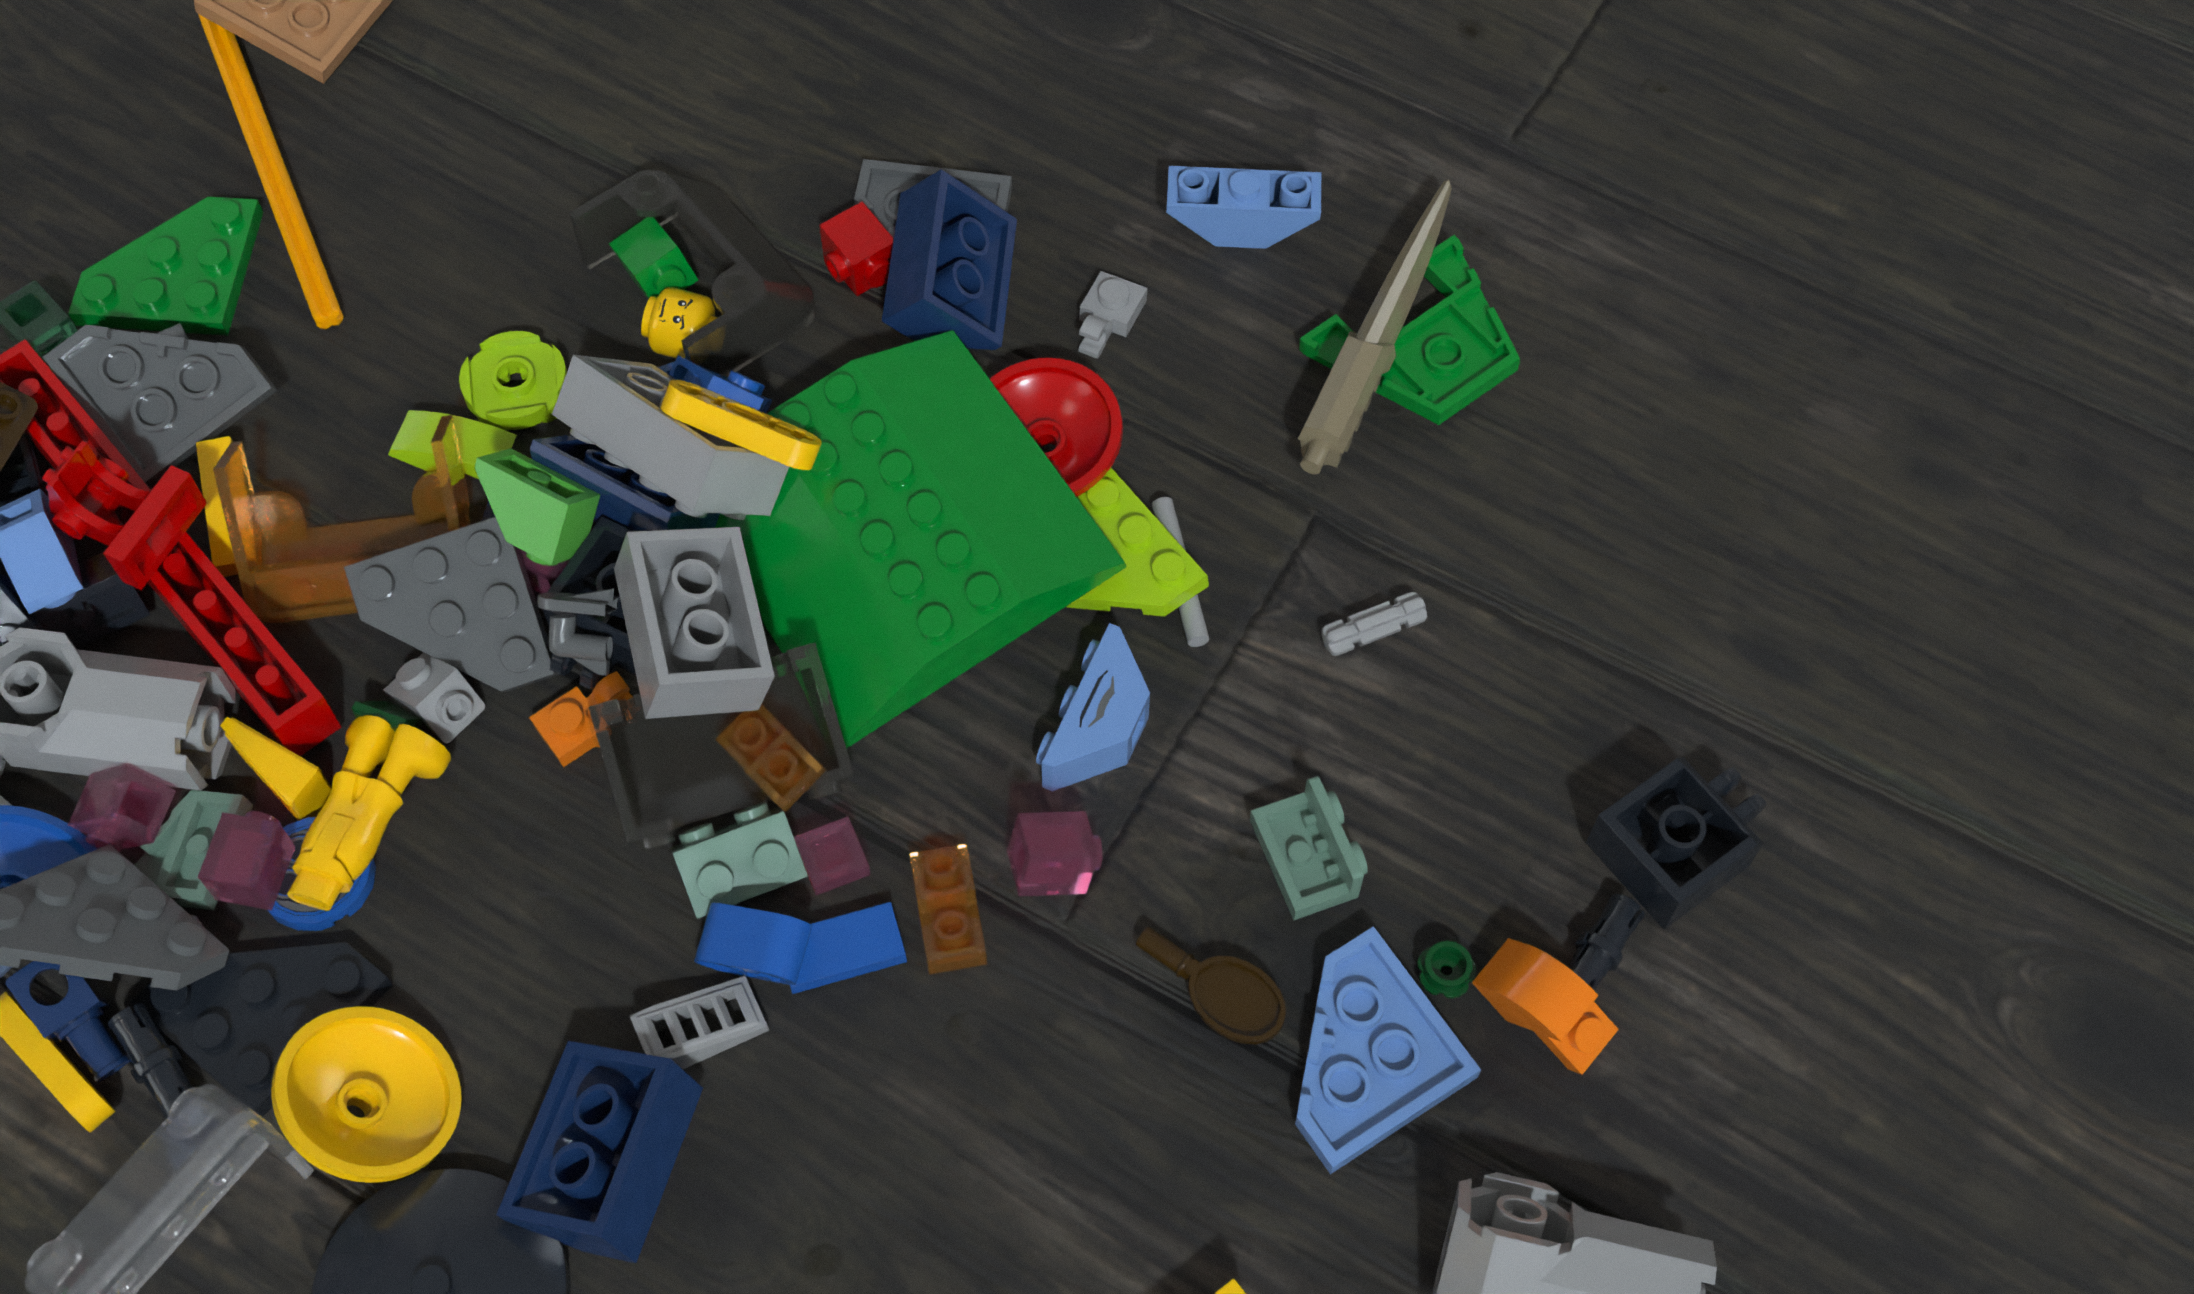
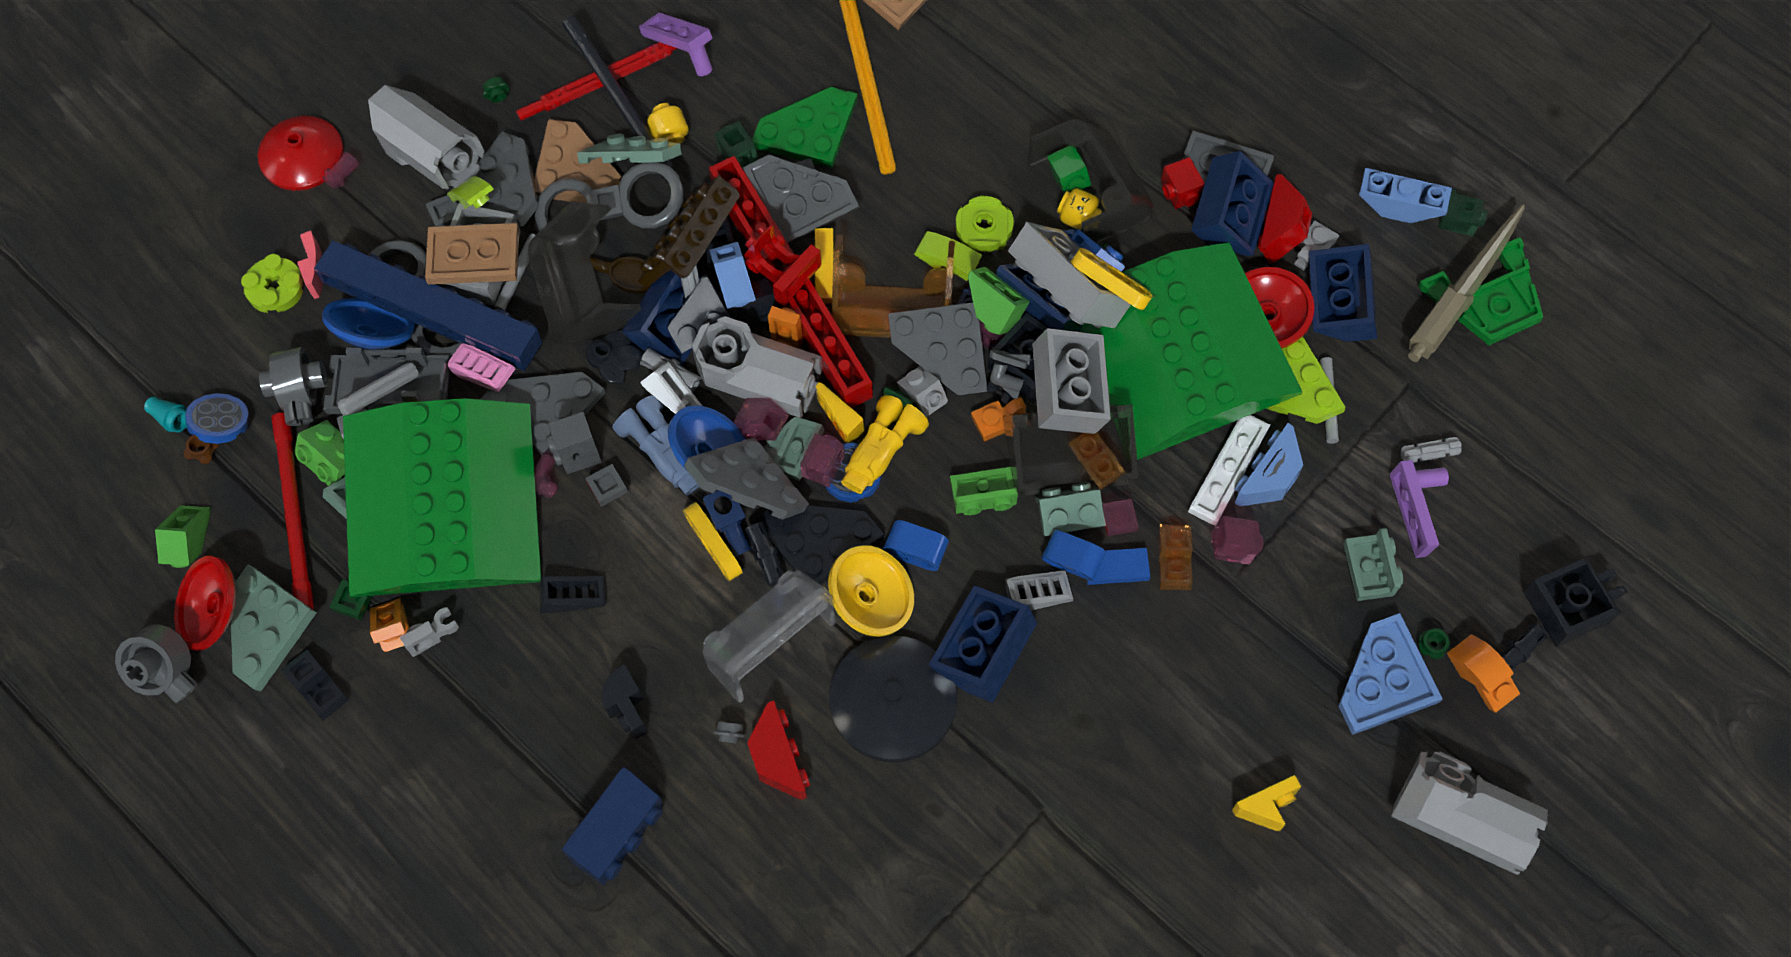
camera: 15 degrees right, 5 degrees up
dark brown piece [1136,926,1286,1045] -> none
none -> orange plate [768,306,803,349]
none -> blue beam [883,520,949,571]
none -> bright green bracket [950,467,1018,515]
none -> white tile [1188,415,1270,526]
none -> red slope [1258,174,1312,263]
none -> dark blue slope [1309,244,1378,342]
none -> medium lavender piece [1389,460,1449,558]
none -> clear green brick [1439,189,1488,236]

